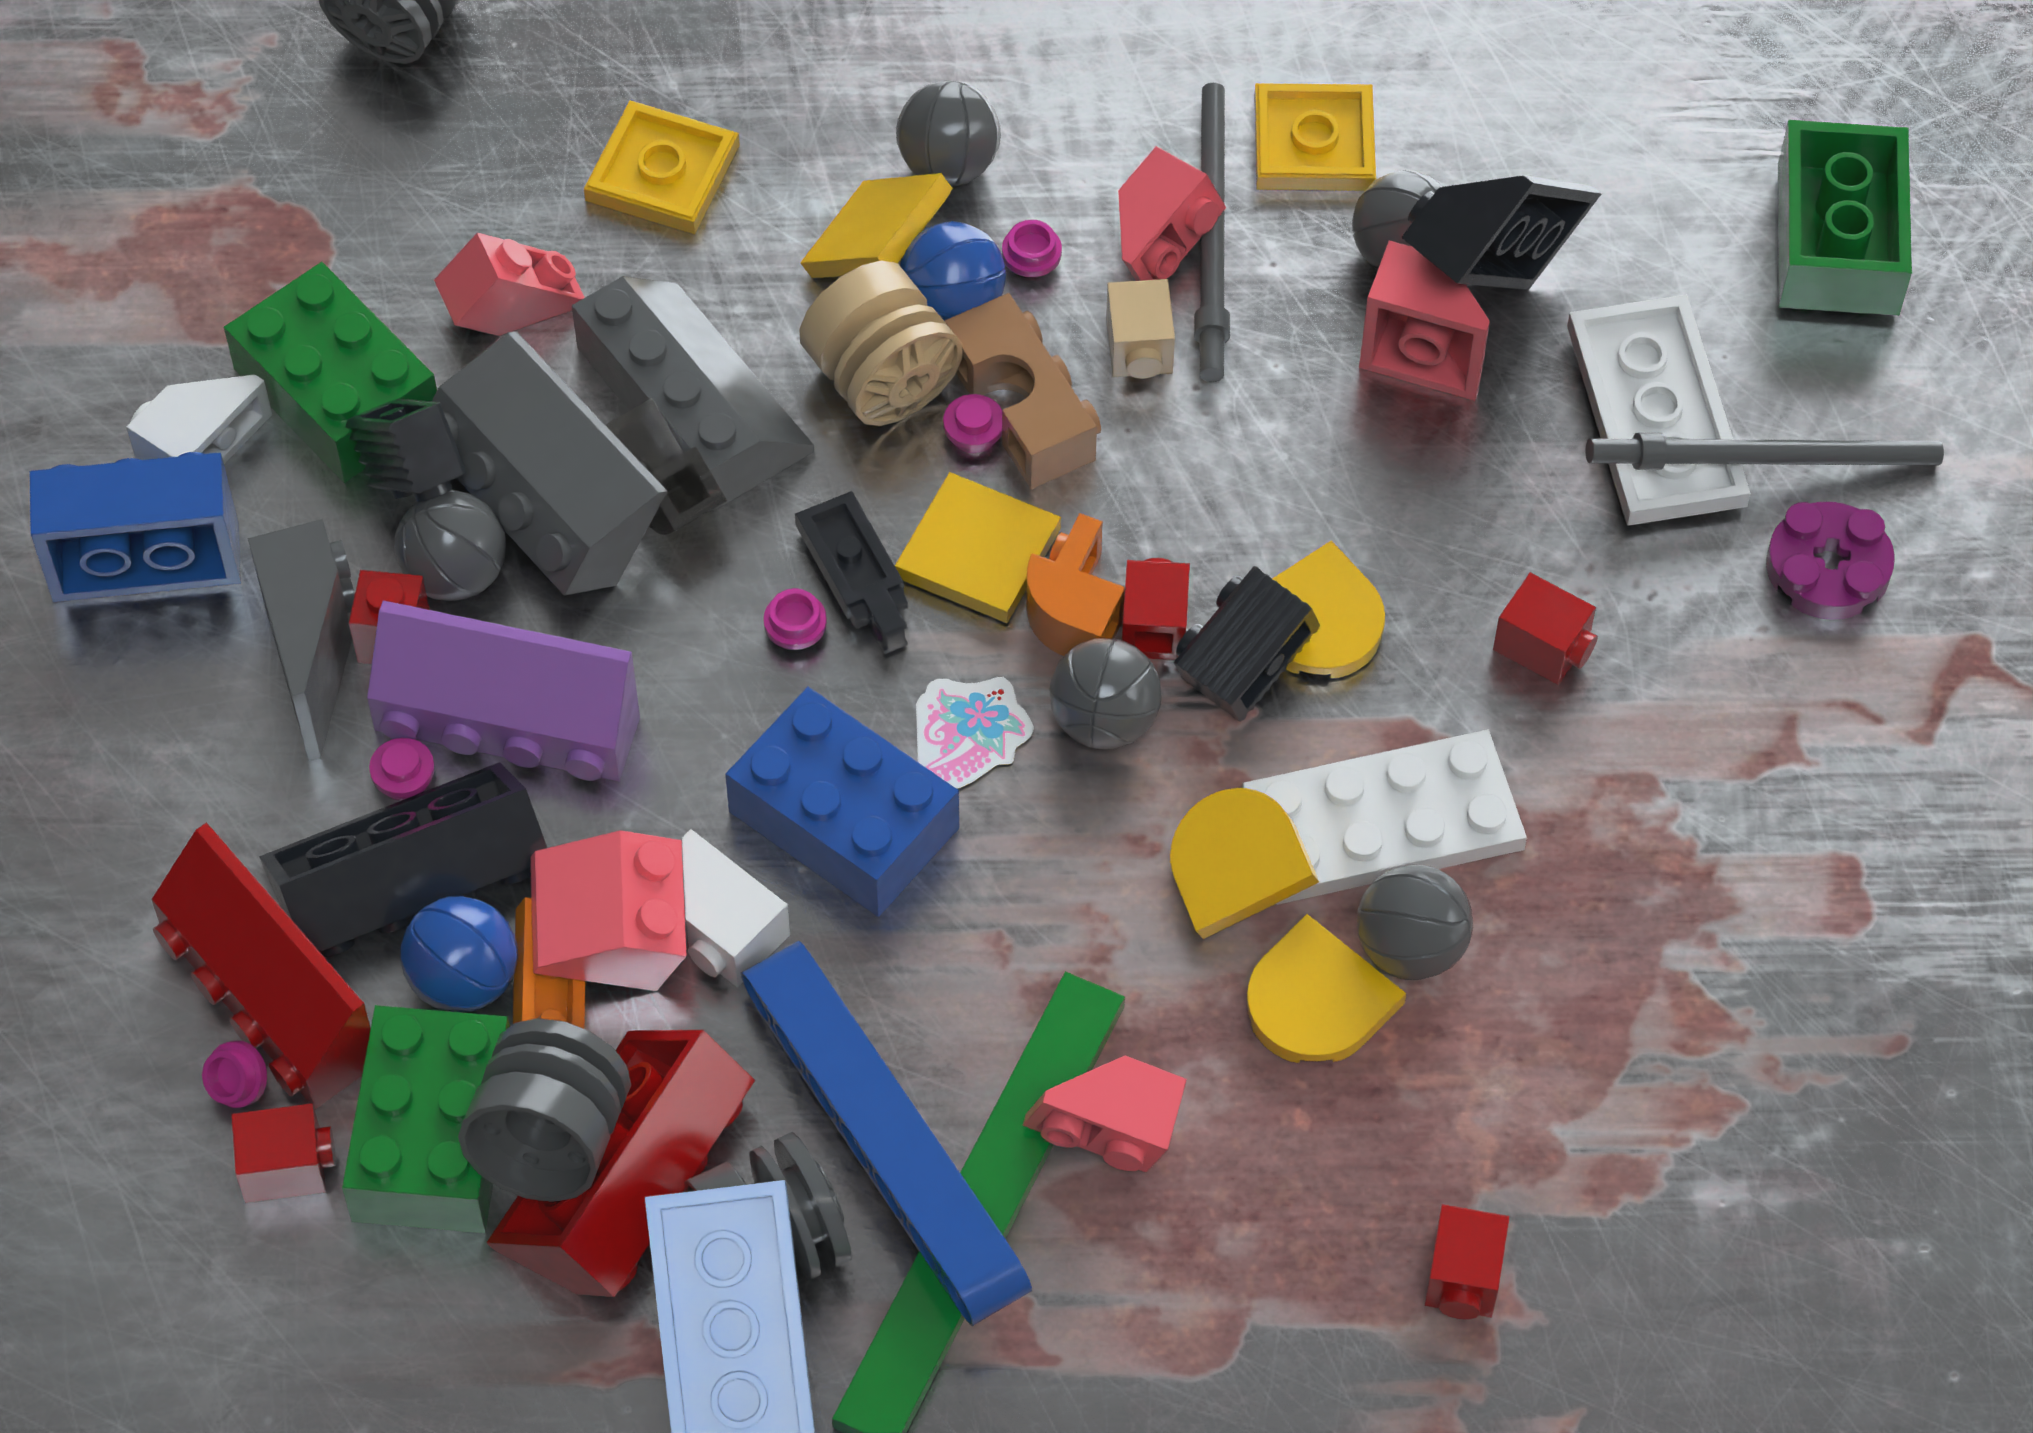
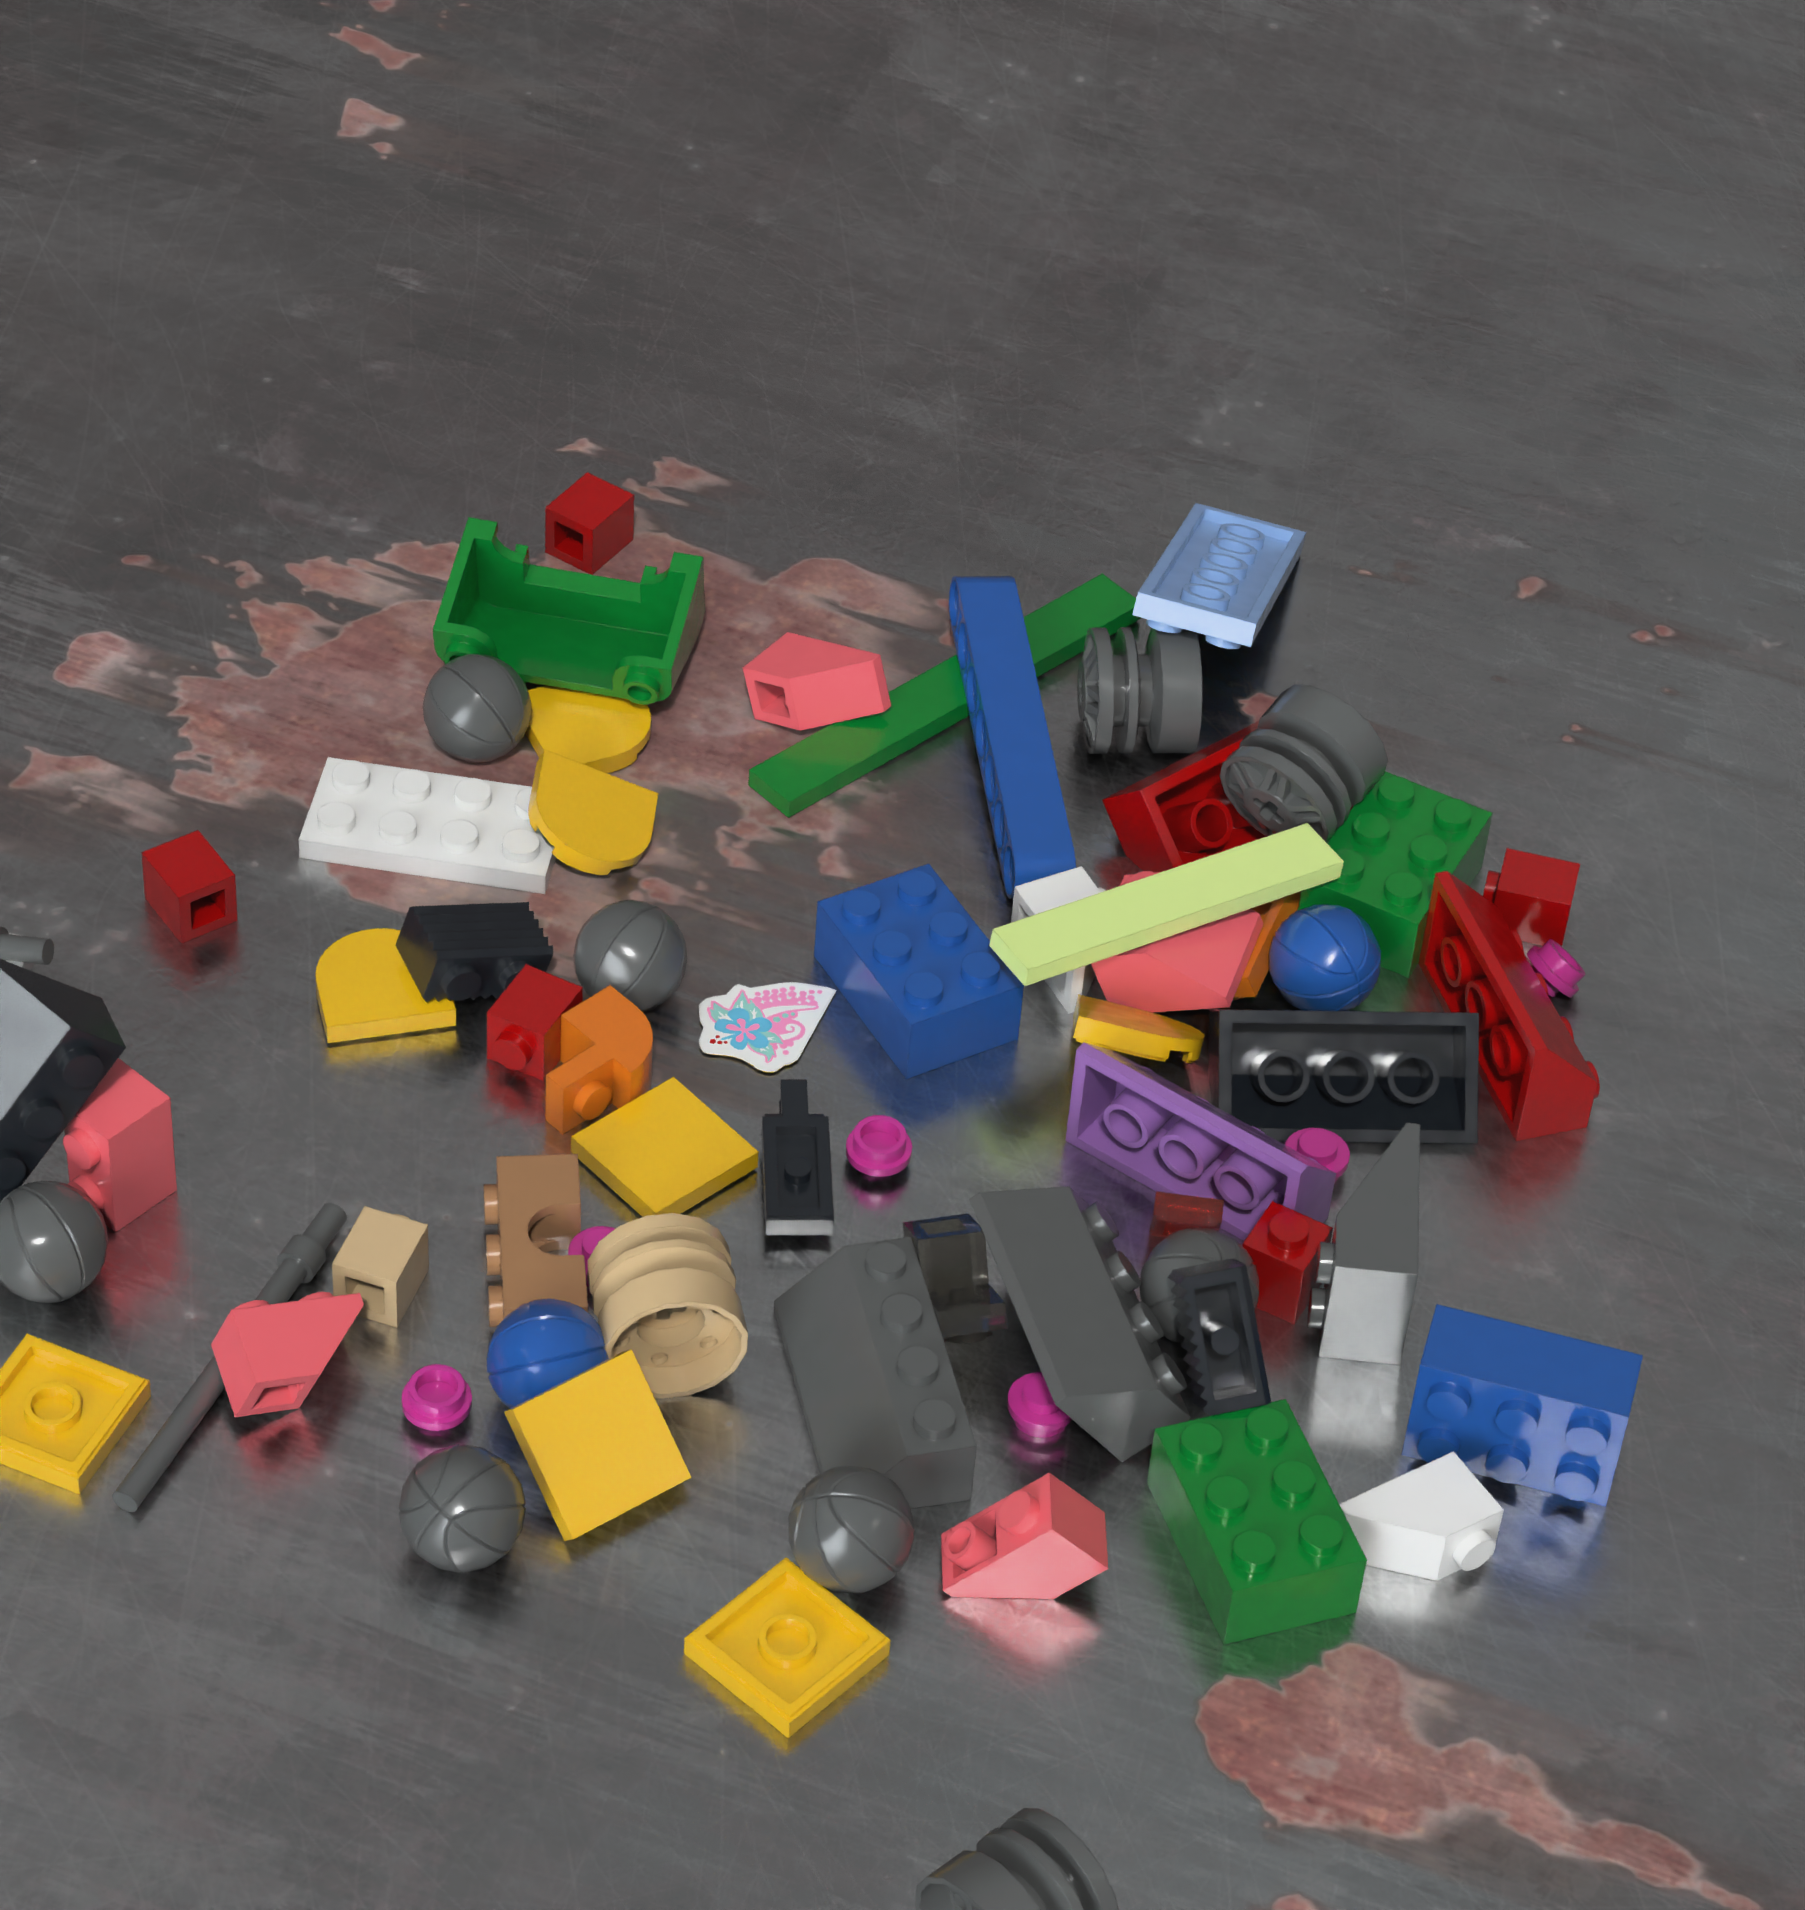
camera: 160 degrees left, 15 degrees down
none -> green windscreen [433,517,705,705]
none -> dark grey piece [788,1466,914,1593]
none -> yellowish green tile [989,823,1344,986]
none -> yellow tile [1073,994,1205,1063]
none -> clear red tile [1149,1191,1224,1237]

